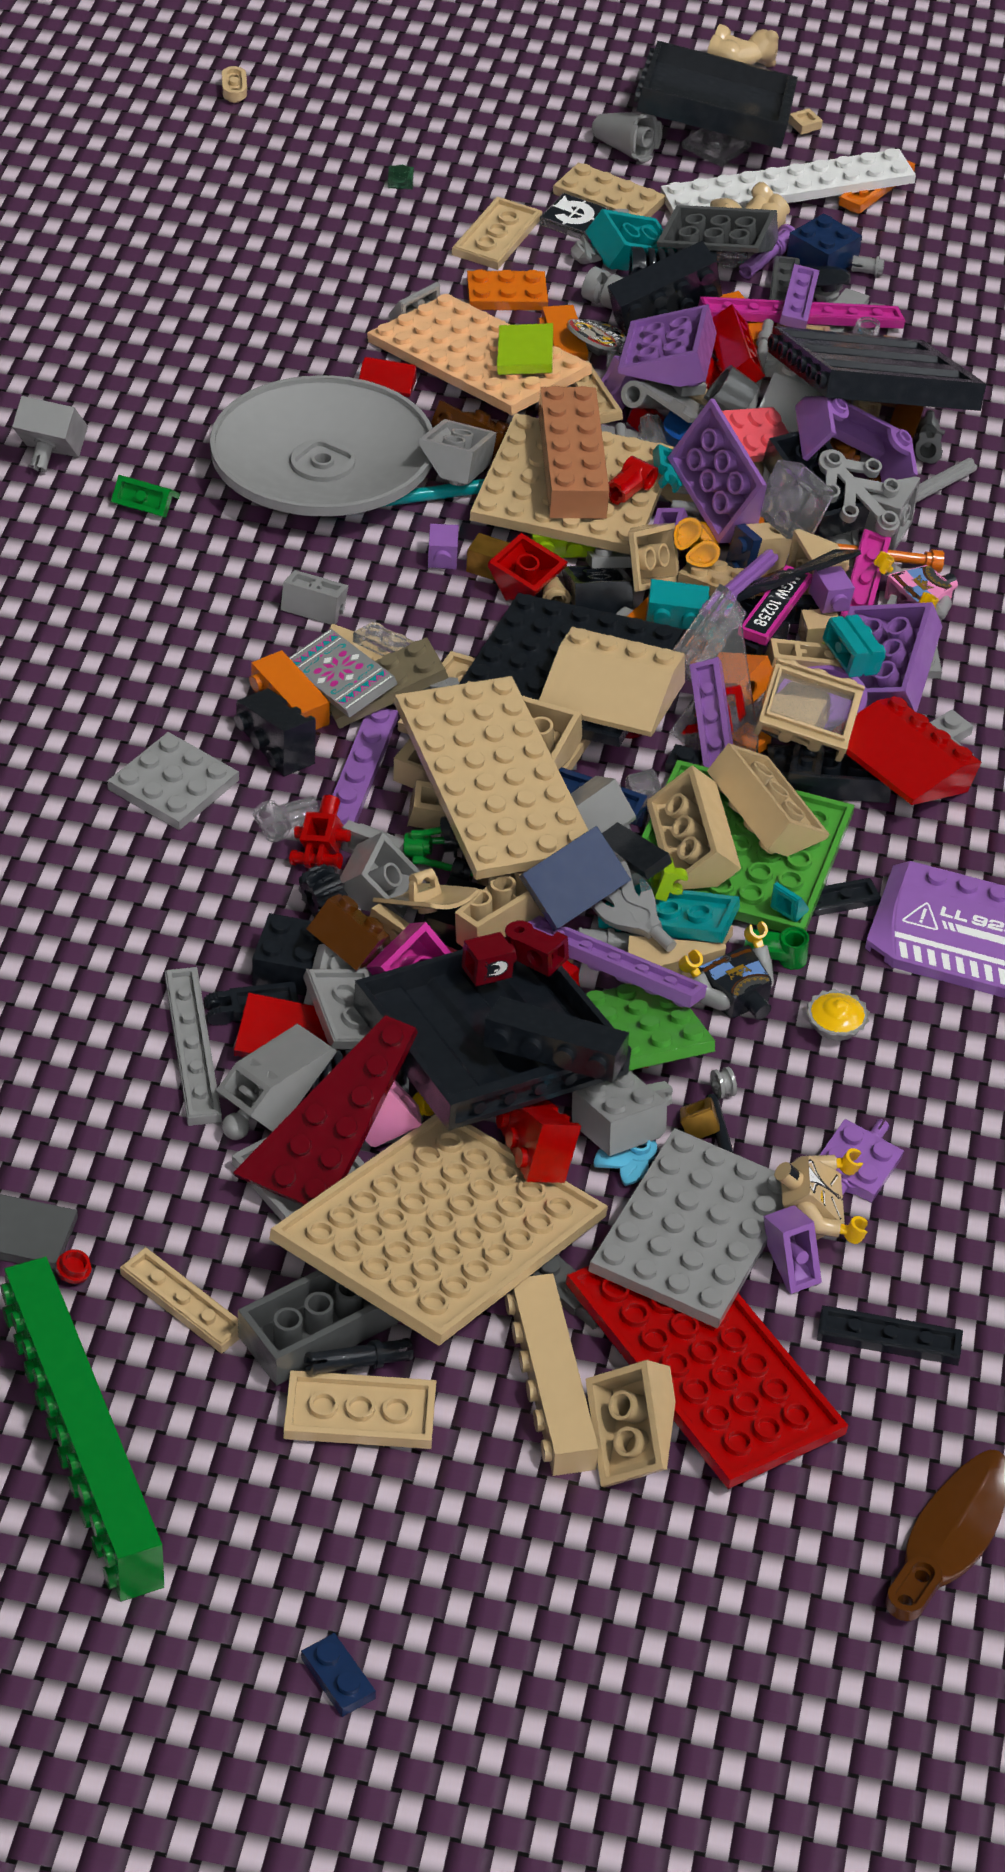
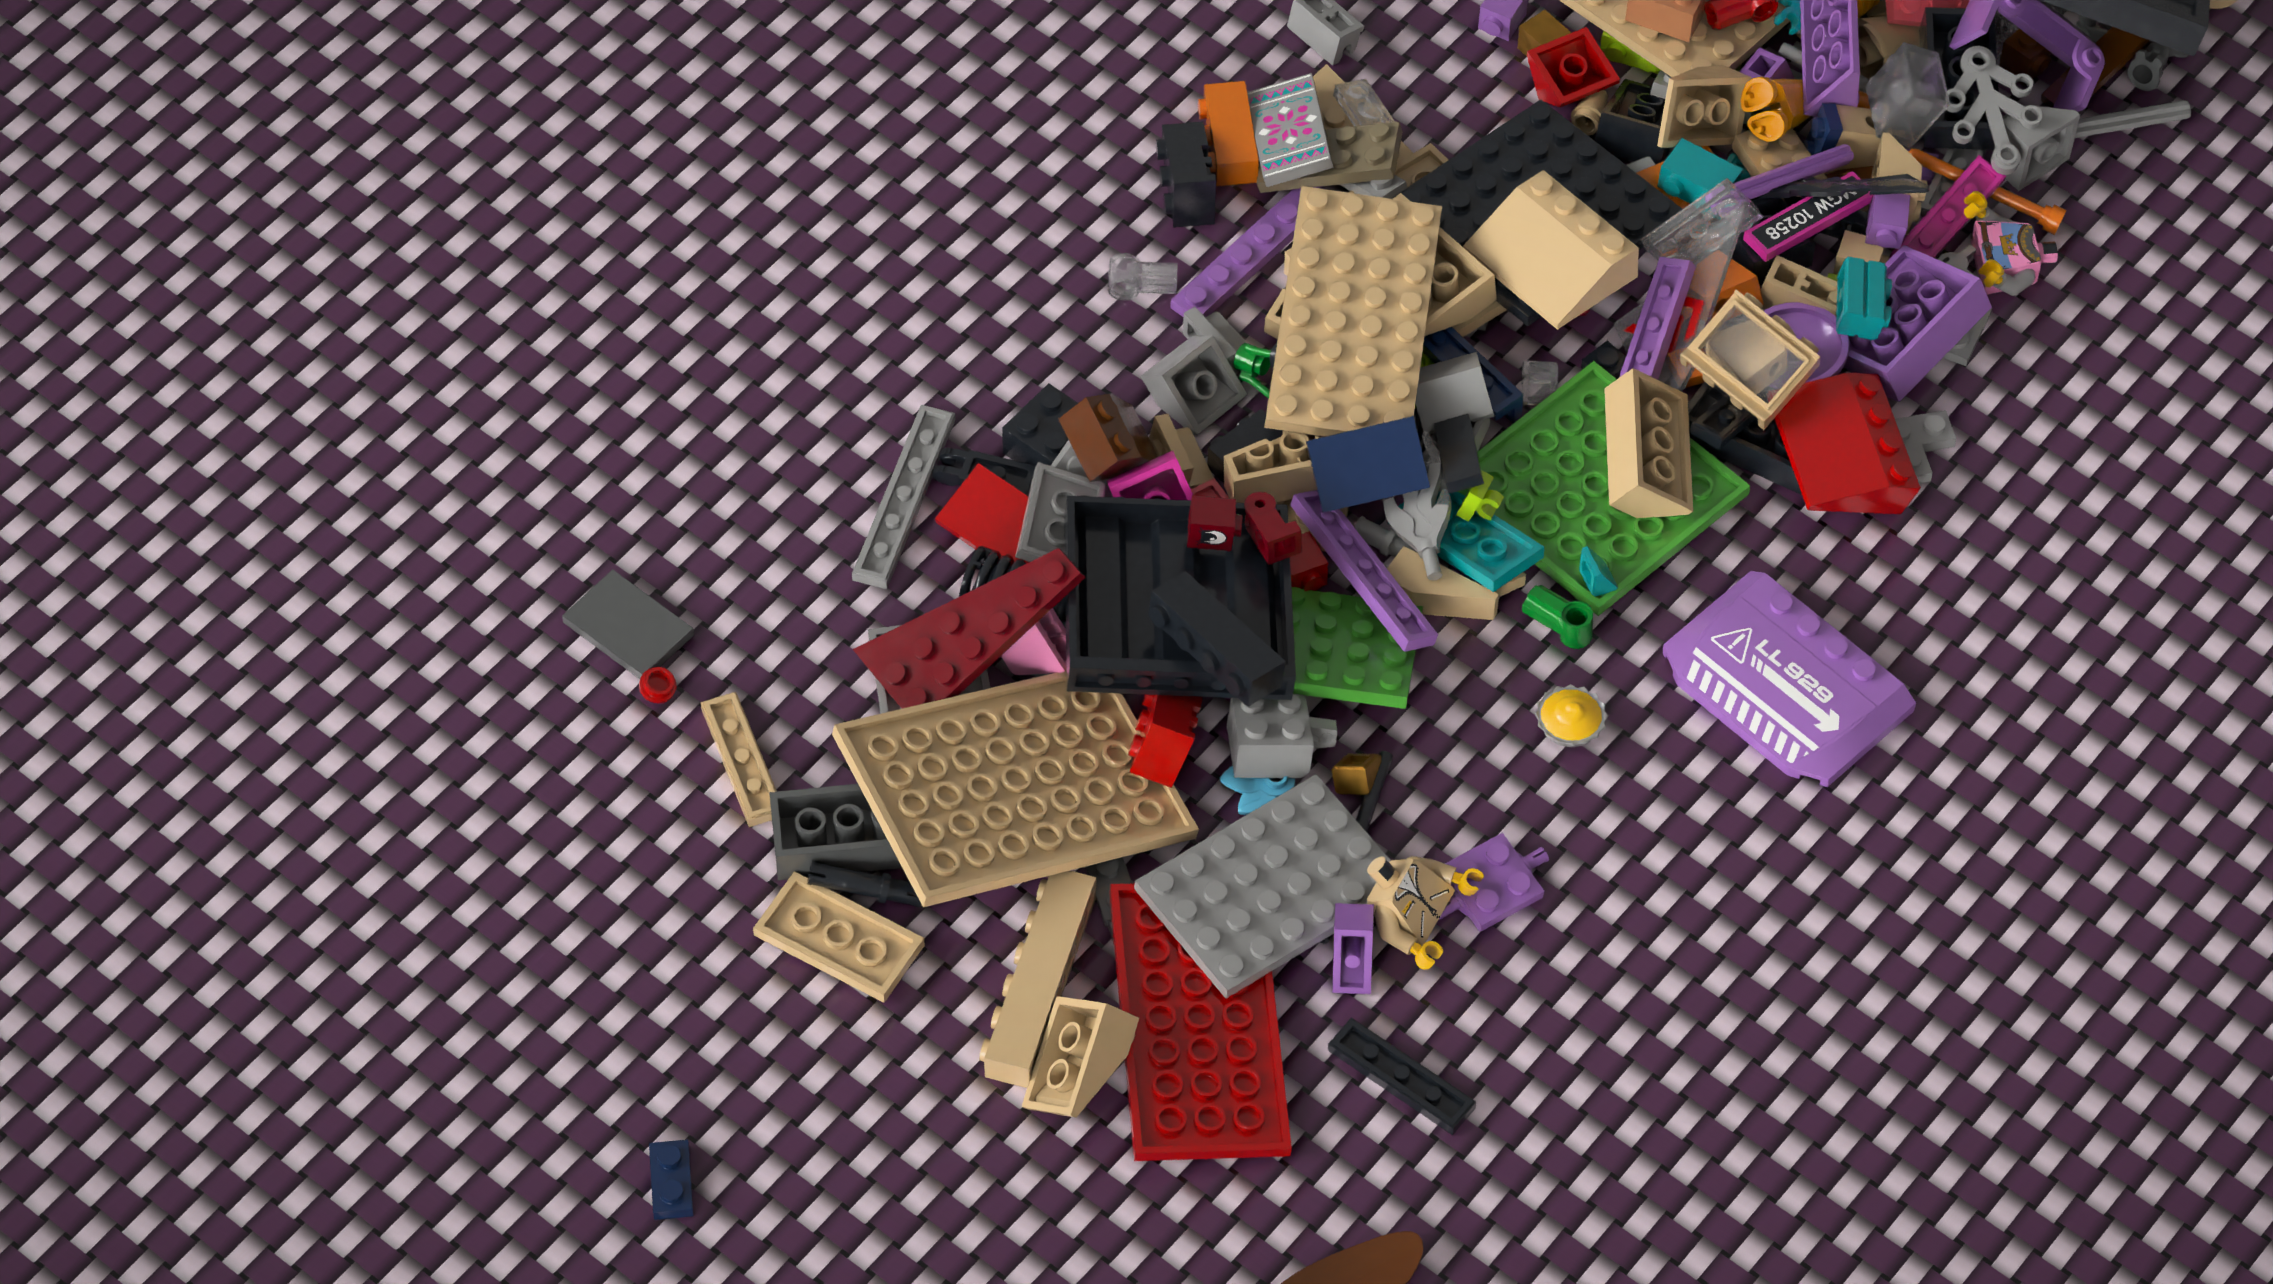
camera: 30 degrees right, 10 degrees up
green brick [0,1256,164,1602] -> none
light grey plate [107,732,239,830] -> none
light grey slope [216,1024,337,1140] -> none
red piece [289,795,351,869] -> none
black gear [298,864,348,918] -> none
tan shield [372,868,479,914] -> none
tan slope [647,765,741,890] -> none
torso [678,921,774,1020] -> none
light grey bush [710,1067,737,1099] -> none
black tile [812,878,881,917] -> none

